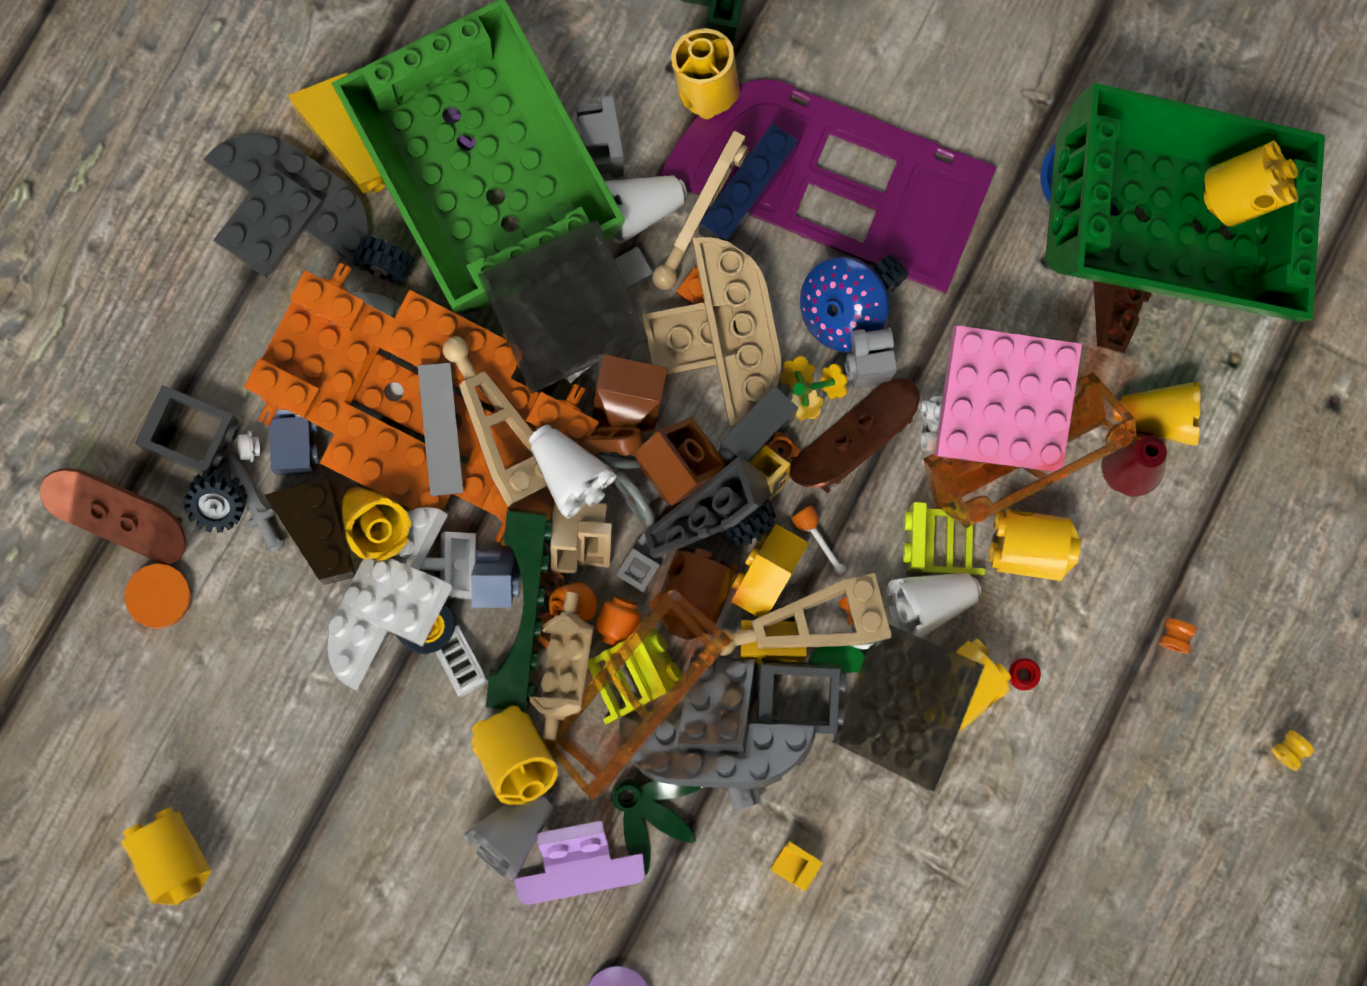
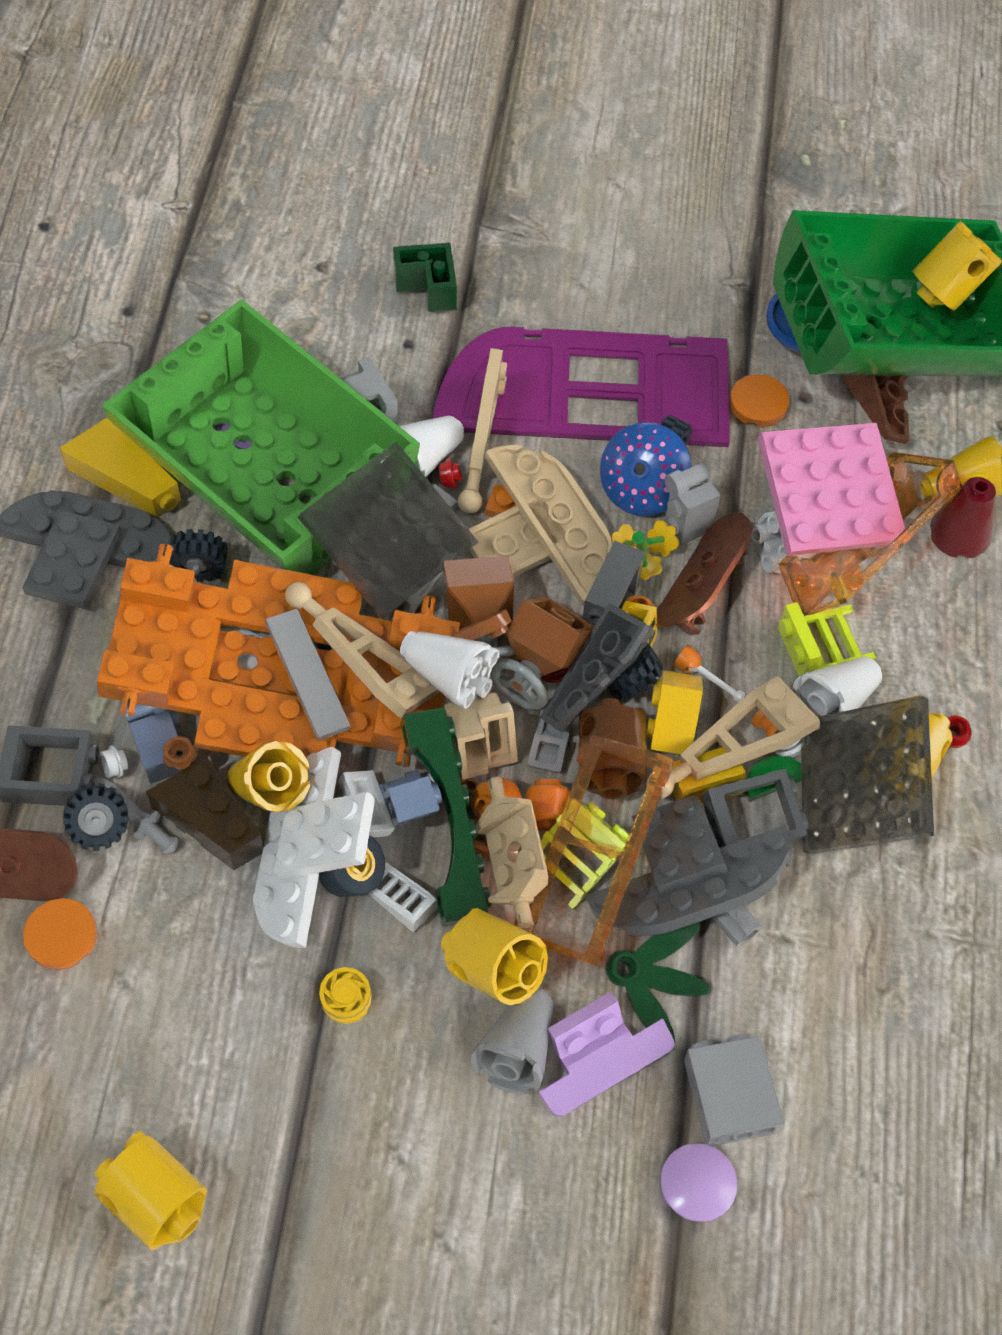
camera: 15 degrees left, 20 degrees down
yellow cylinder [671,28,740,119] -> none
dark blue brick [699,123,798,243] -> none
yellow panel [771,841,823,891] -> none
yellow cylinder [988,509,1081,581] -> none
none -> dark orange plate [163,737,197,770]
none -> yellow wheel [319,967,372,1024]
none -> red plate [439,458,462,489]
none -> light grey brick [684,1034,785,1146]
none -> orange tile [730,374,790,427]

